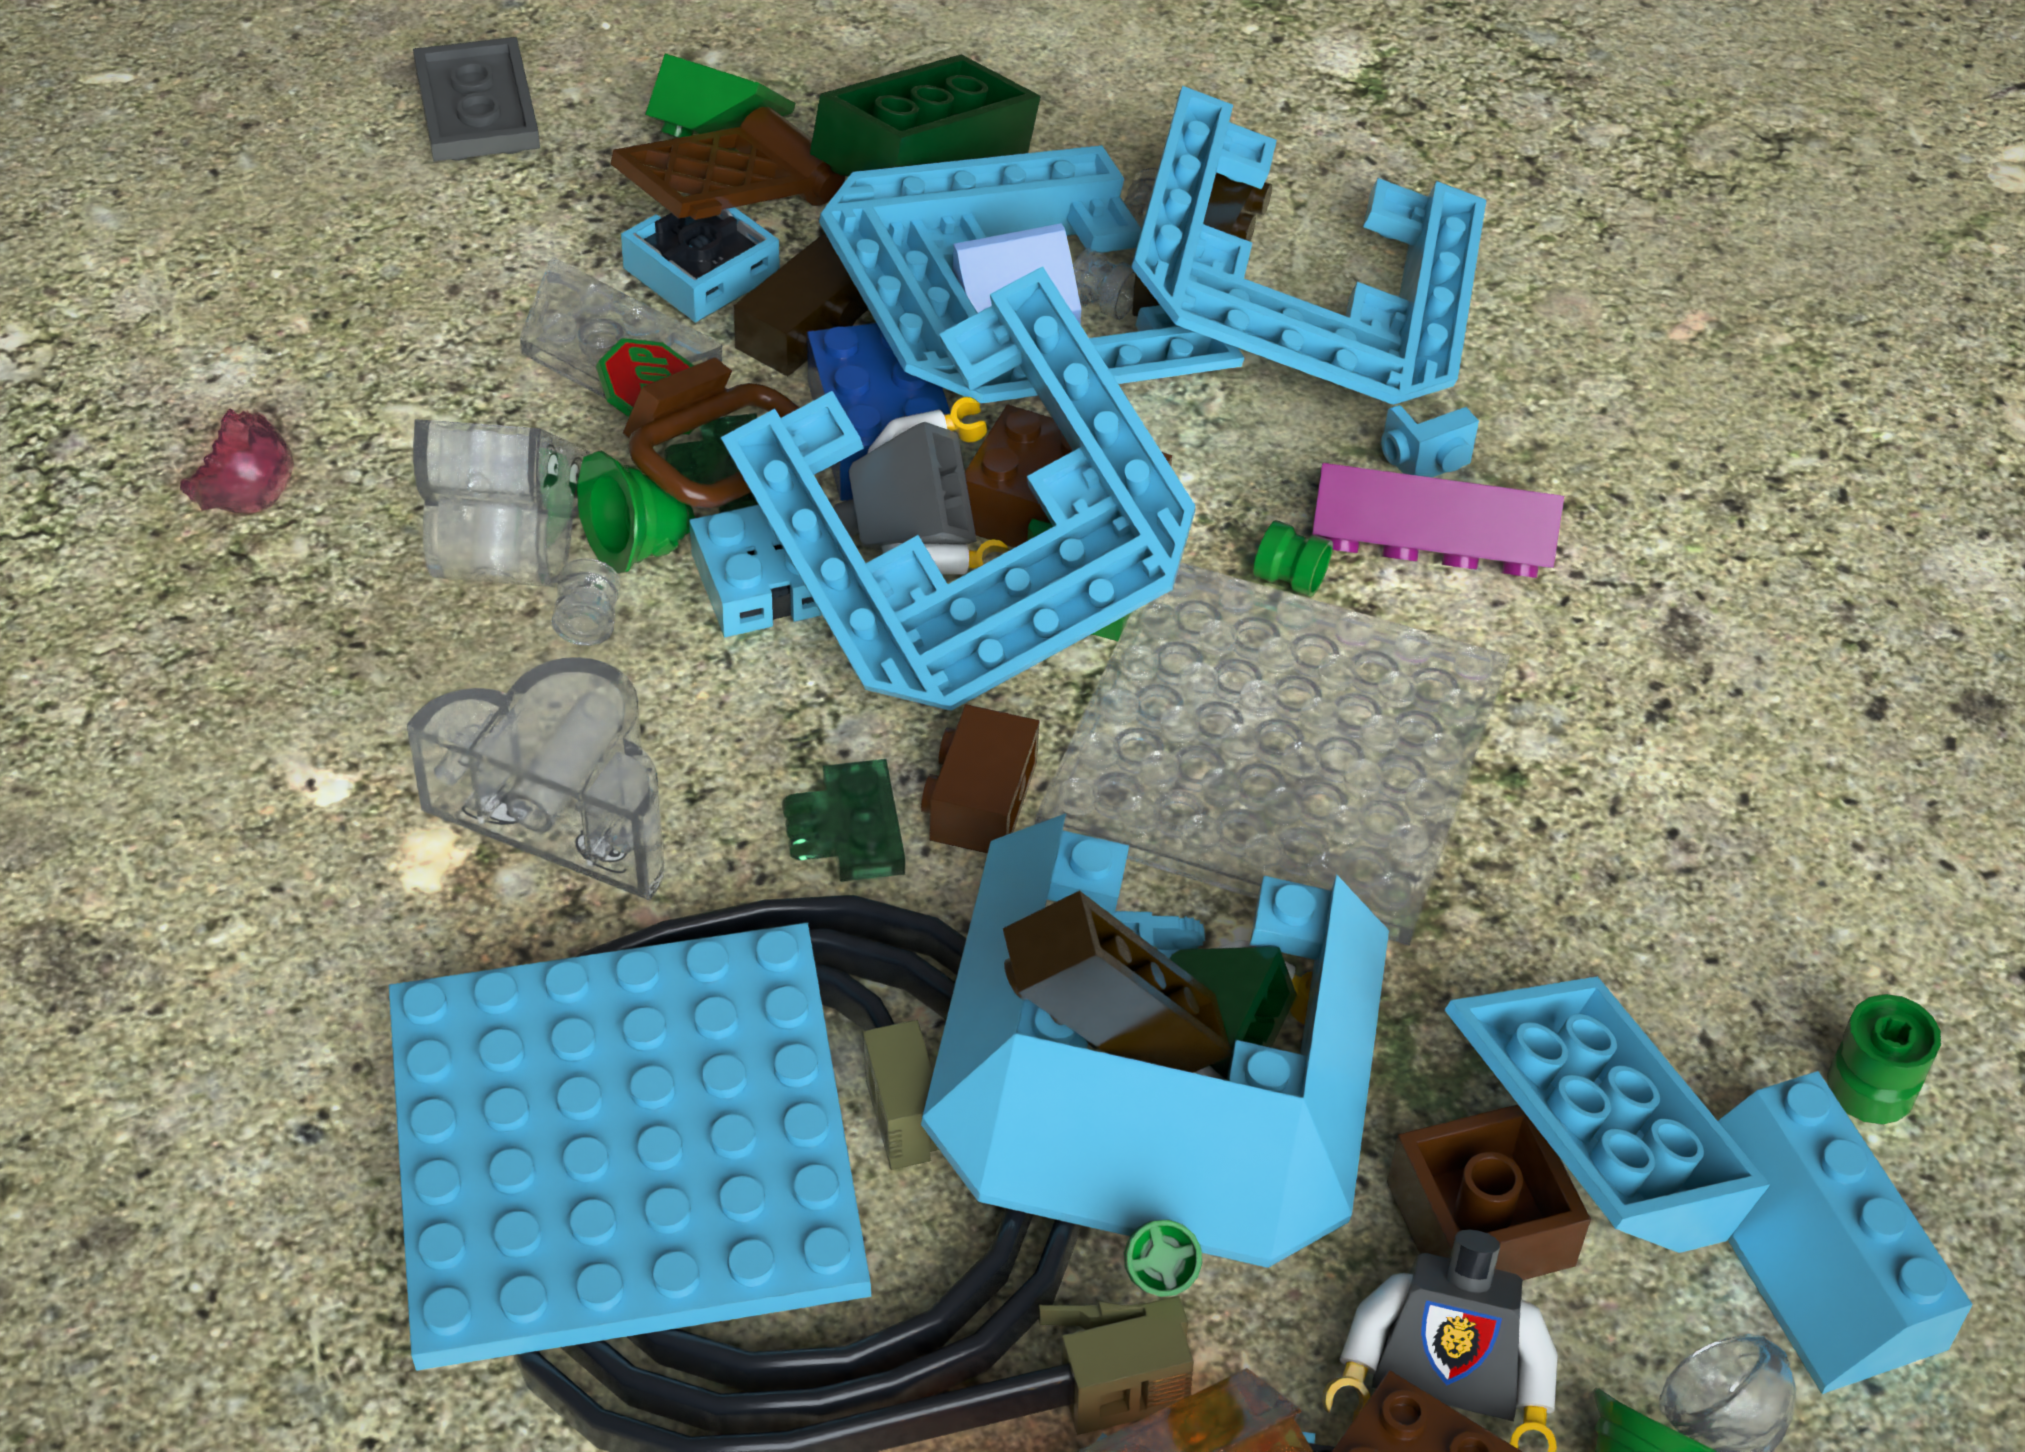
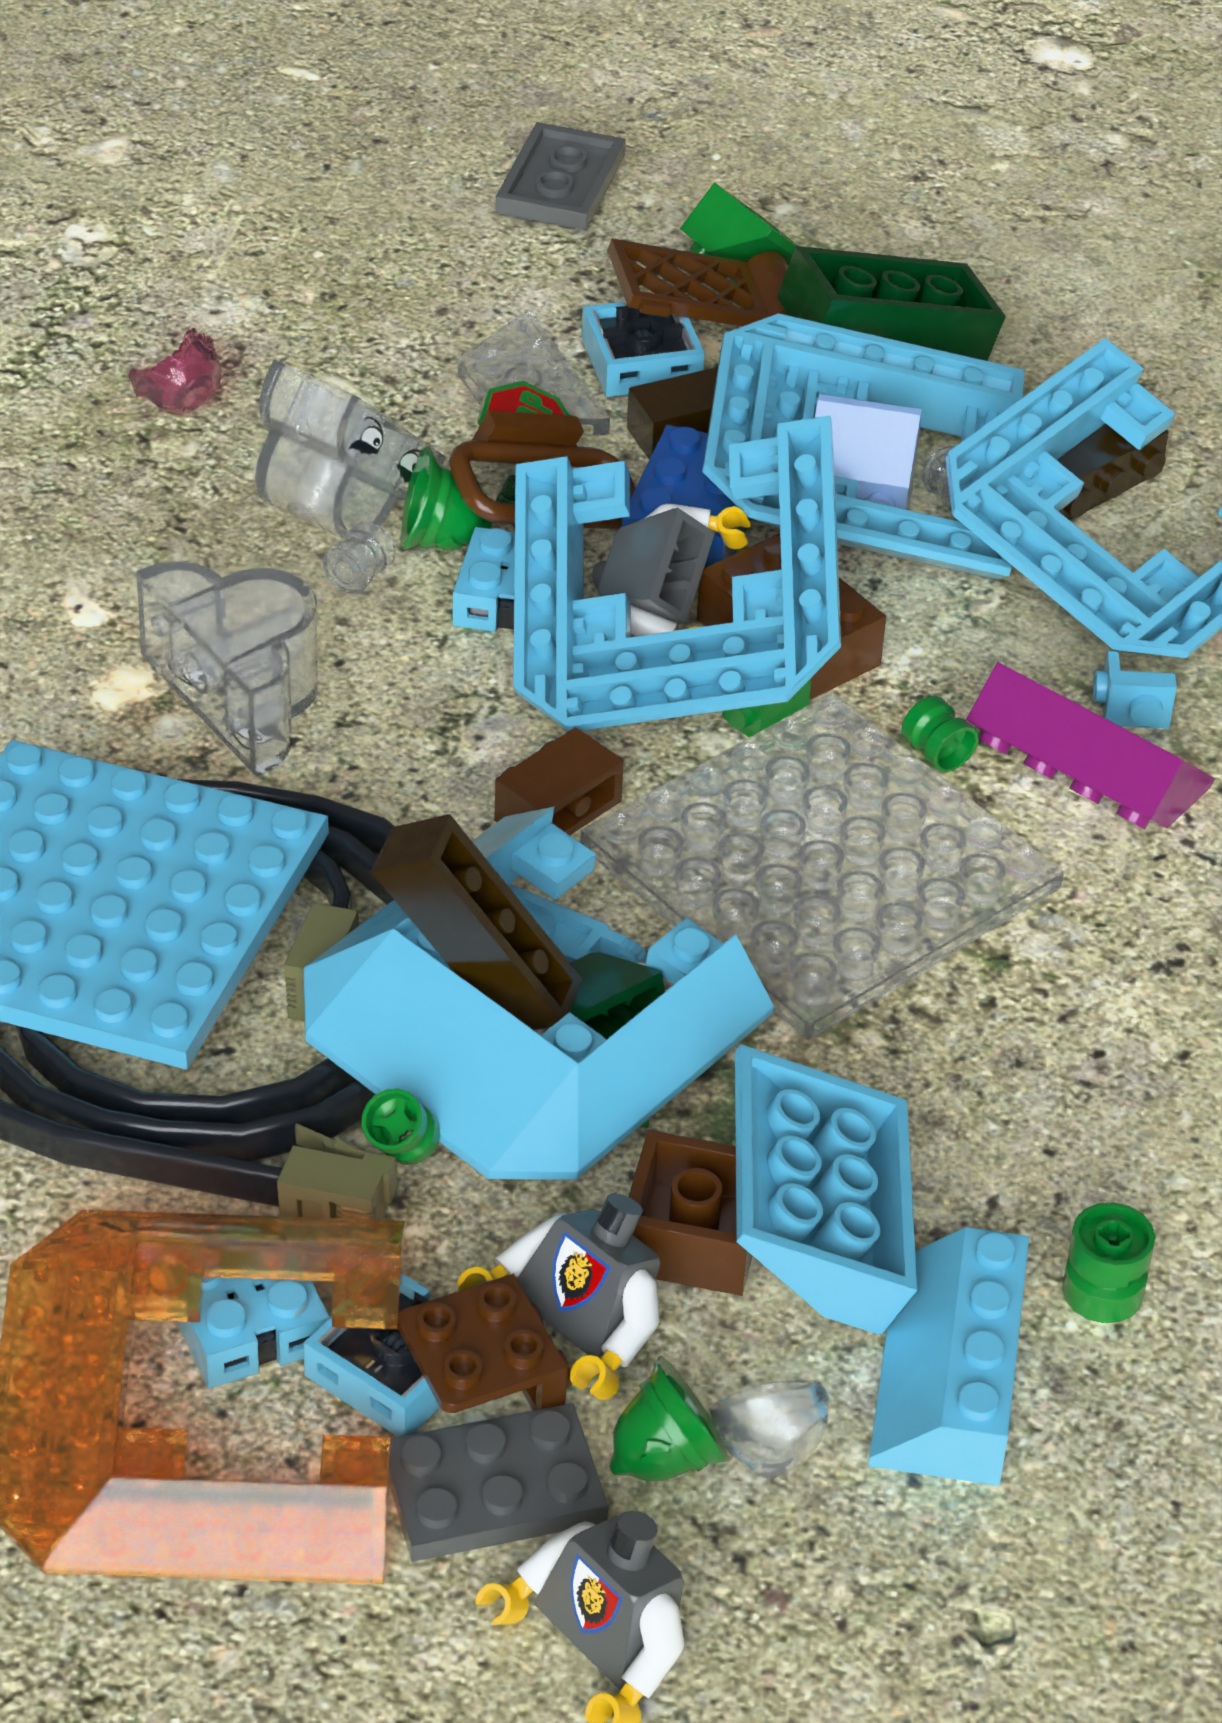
camera: 30 degrees right, 5 degrees down
clear green hinge [782,759,905,882] -> none

